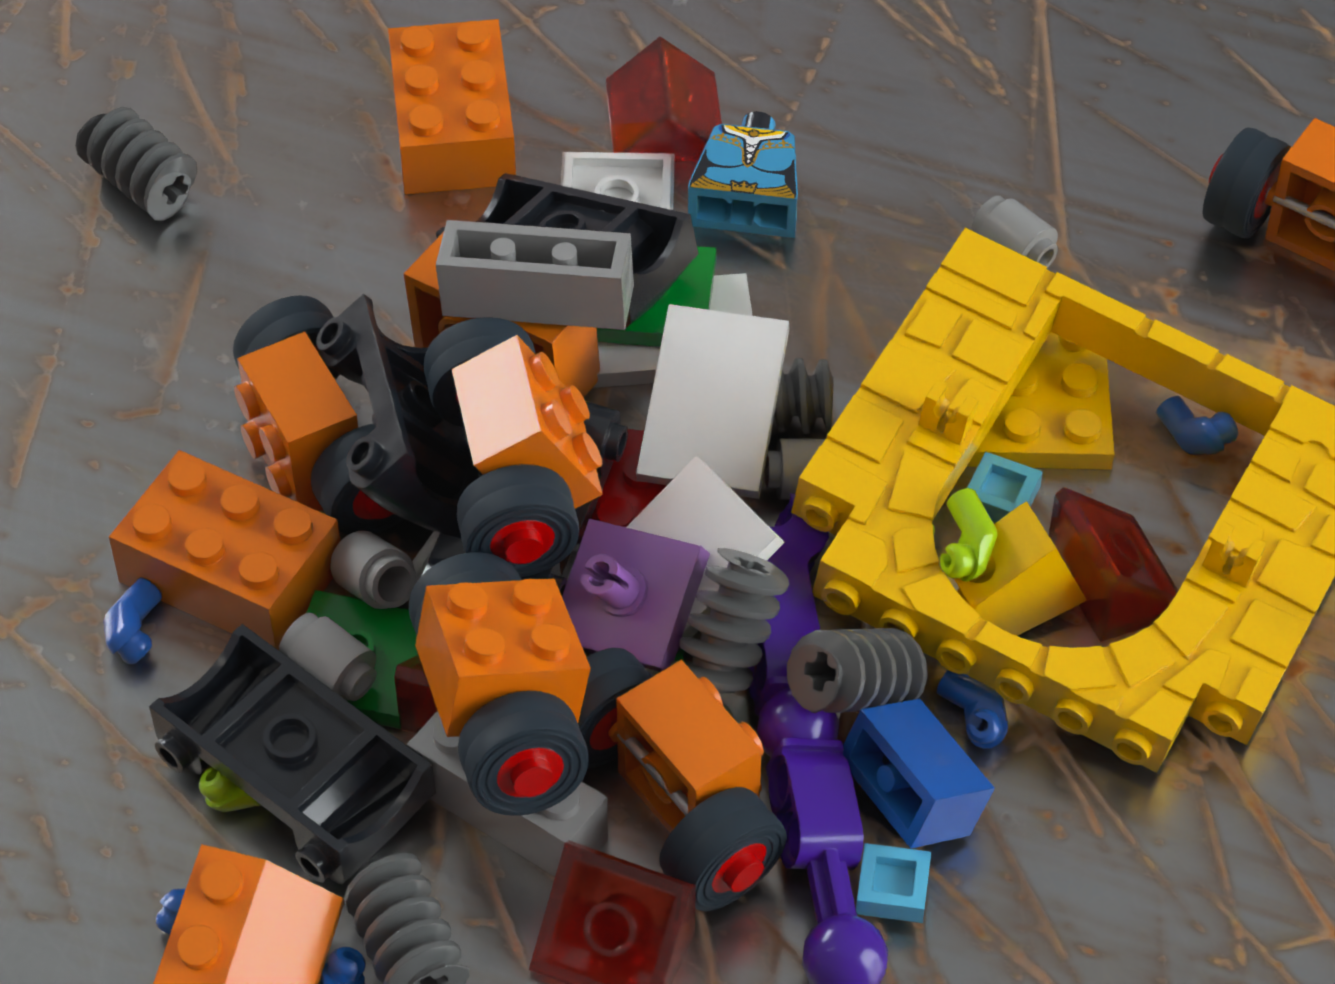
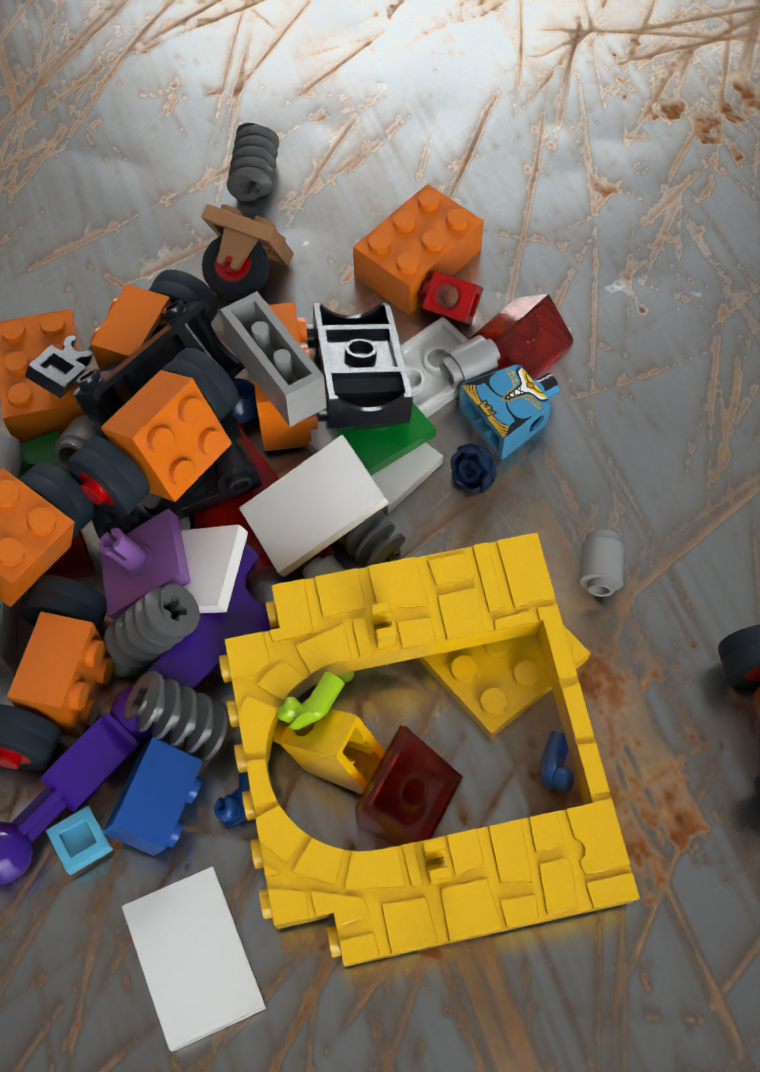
camera: 50 degrees right, 10 degrees up
medium azure plate [967,451,1043,522] -> none
none -> plate [25,335,93,399]
none -> white tile [121,866,267,1052]
none -> plate [201,203,294,301]
none -> red brick [421,271,484,324]
none -> light grey brick [439,335,500,389]
none -> dark blue plate [450,443,497,493]

